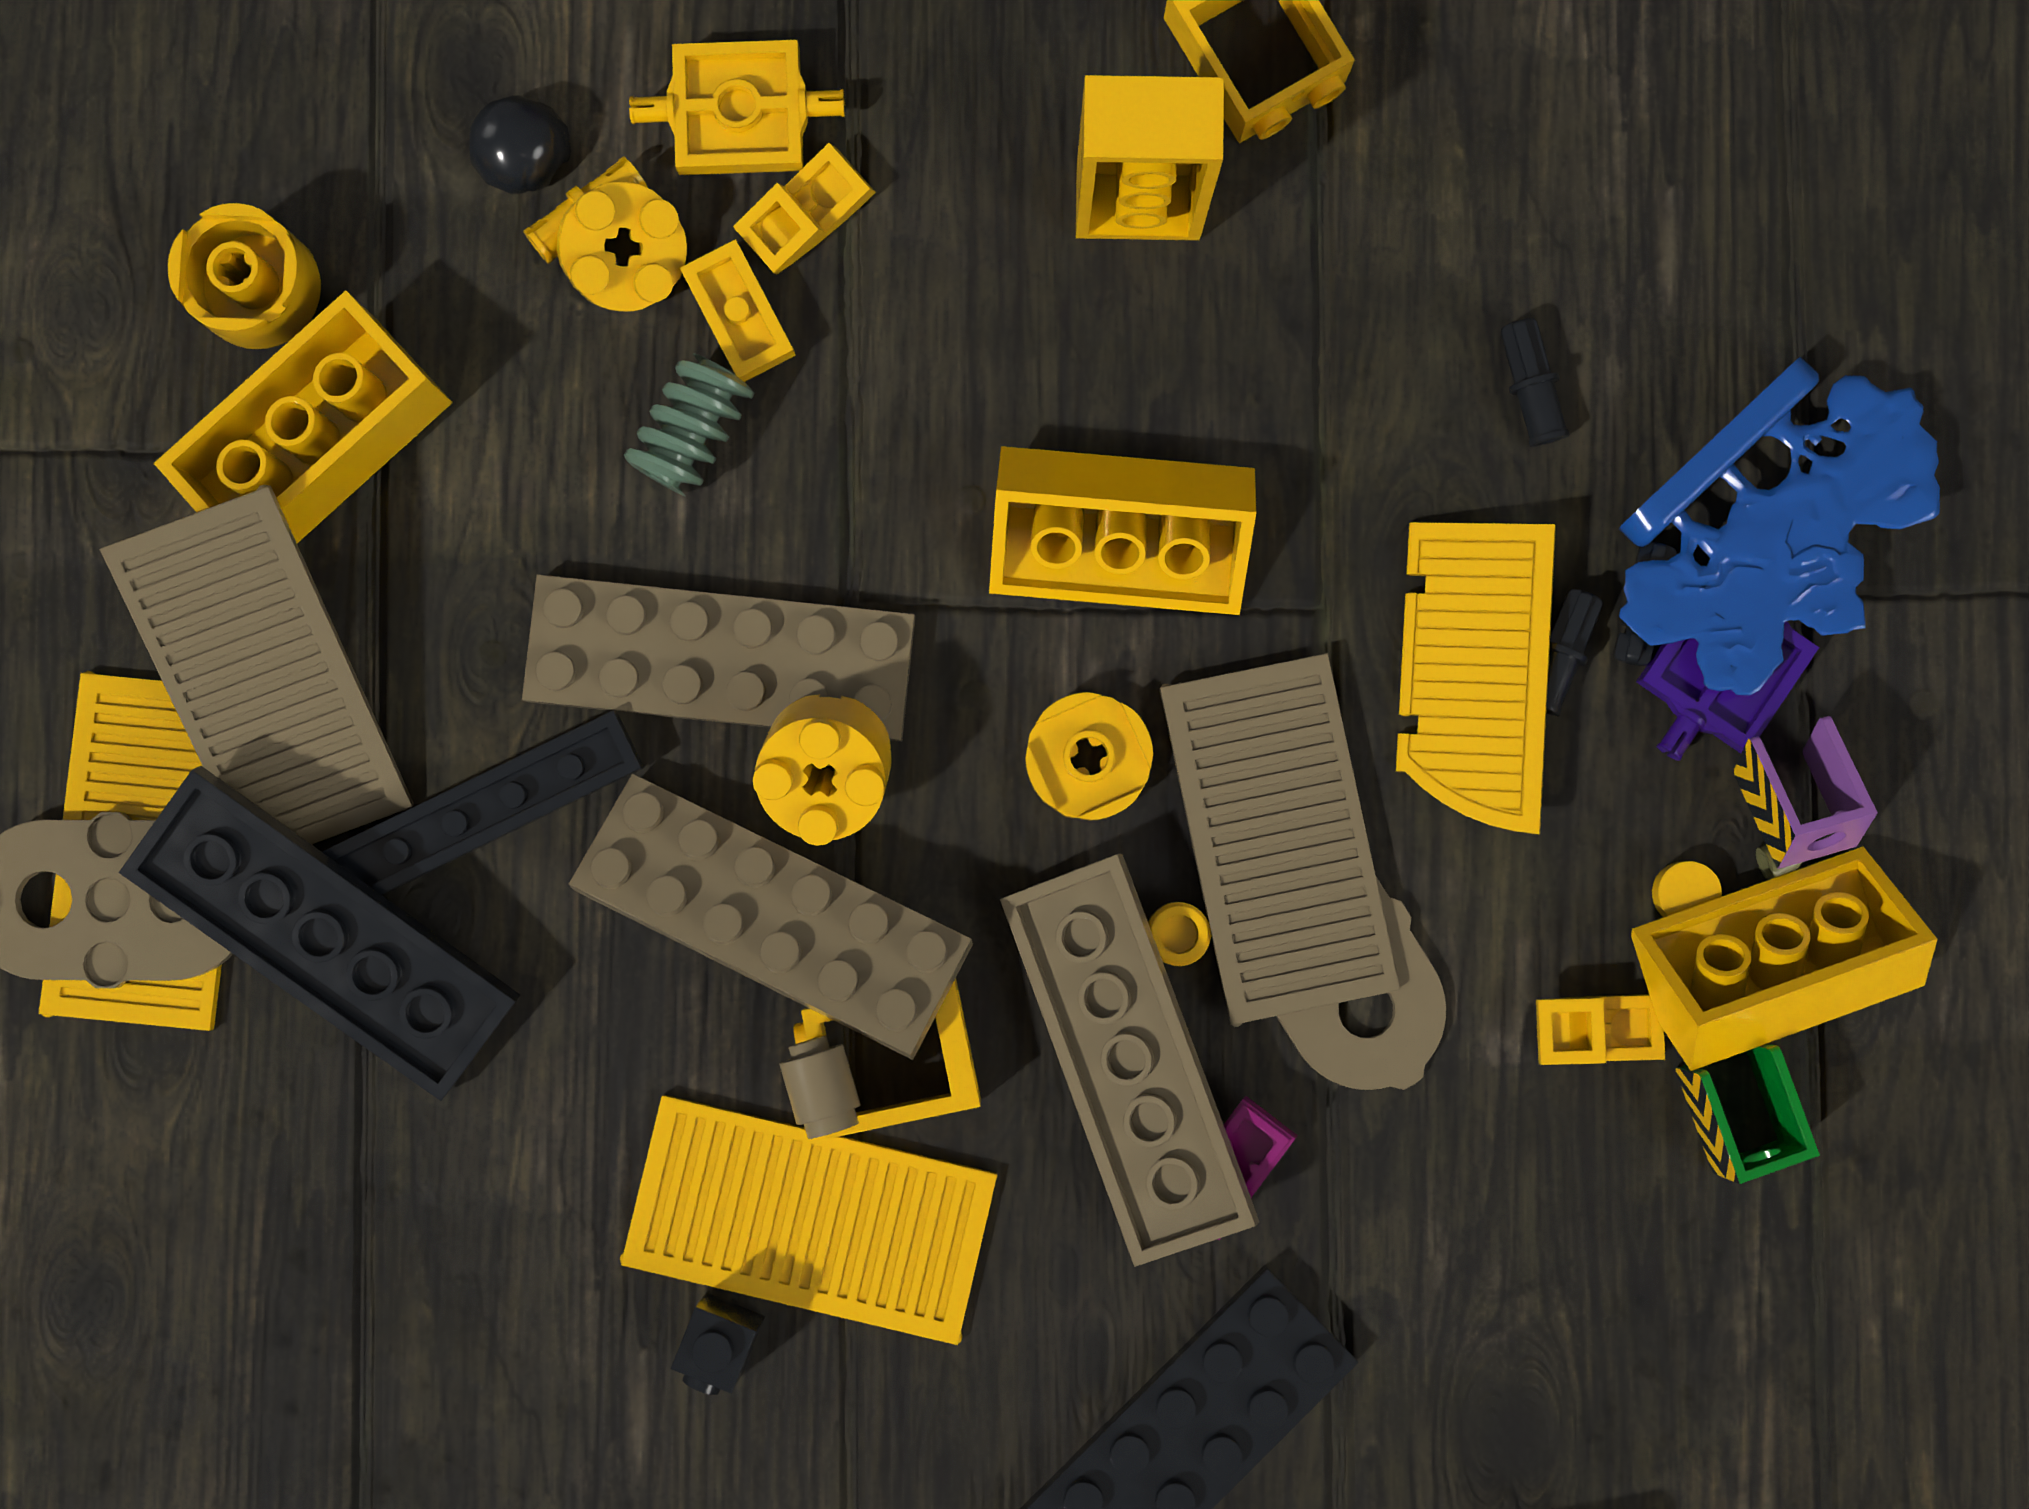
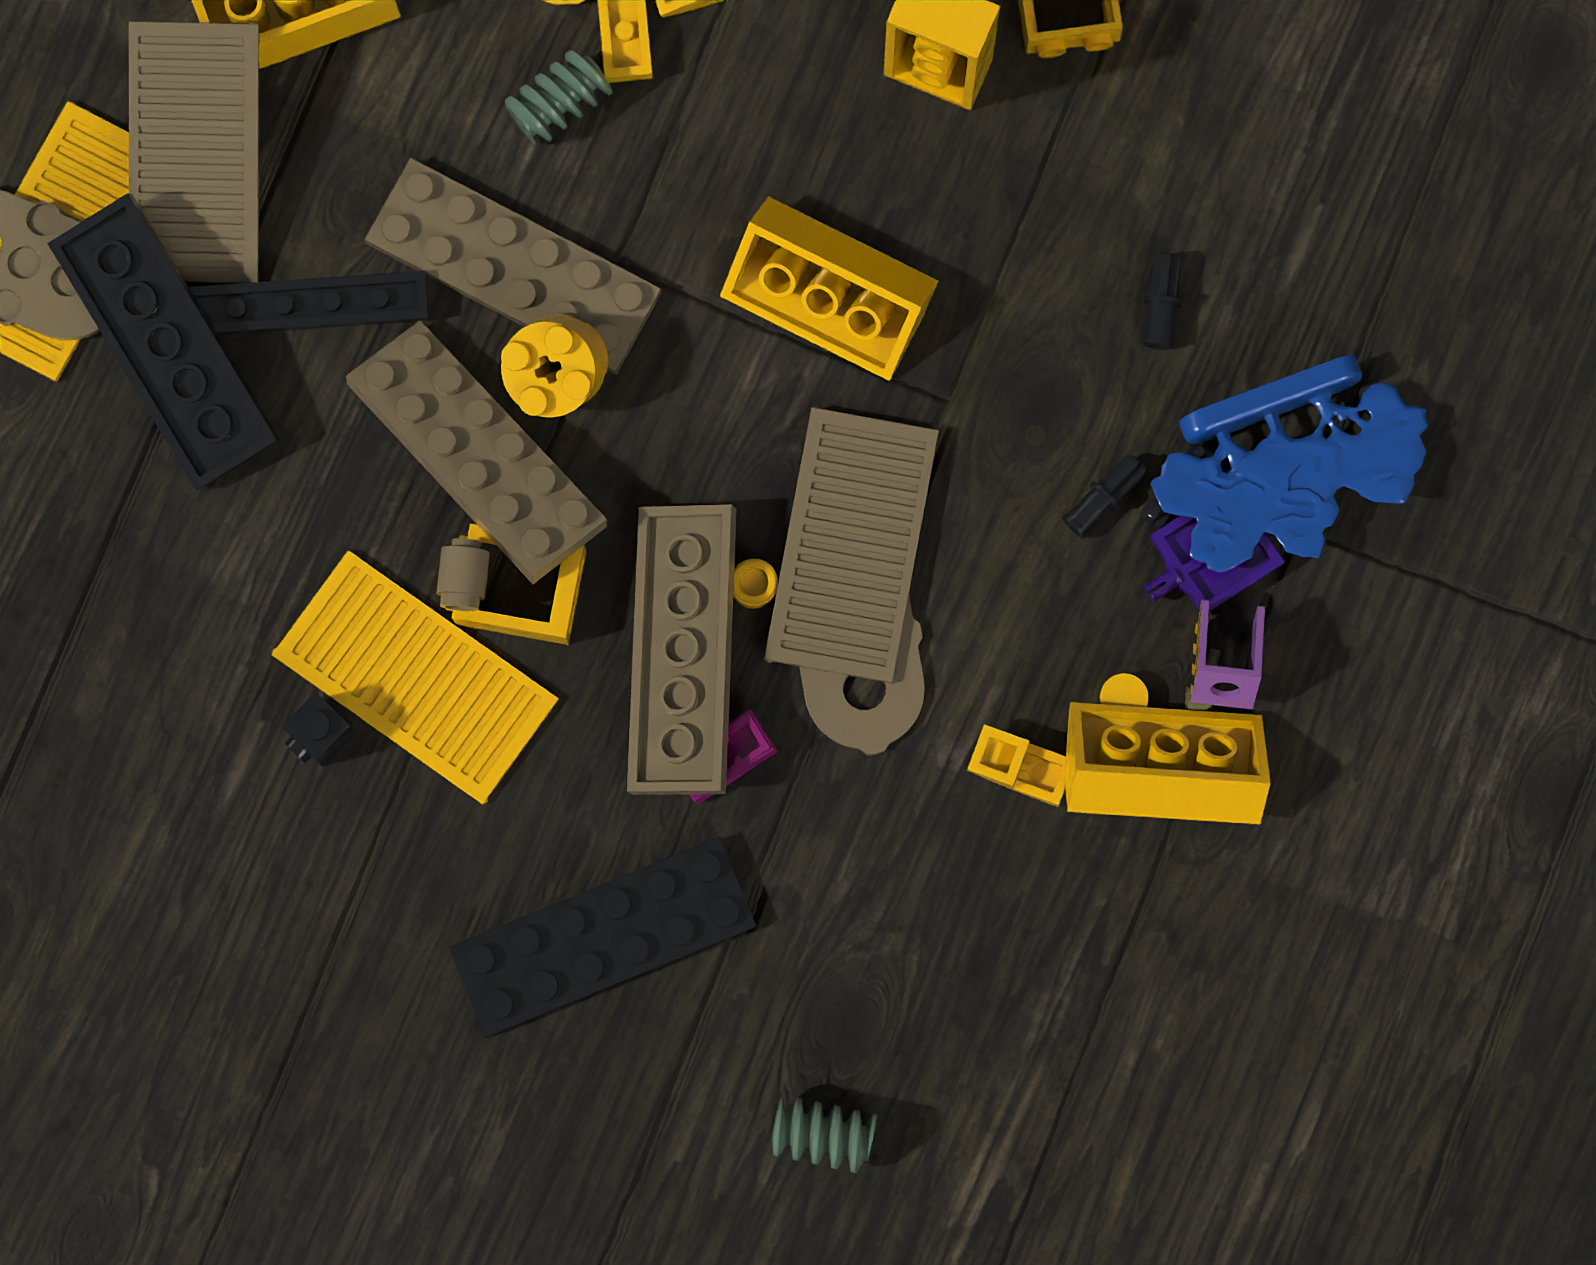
camera: 25 degrees right, 5 degrees down
yellow plate [1025,692,1153,821] -> none
yellow piece [1396,522,1556,835] -> none
green piece [1675,1043,1820,1184] -> none

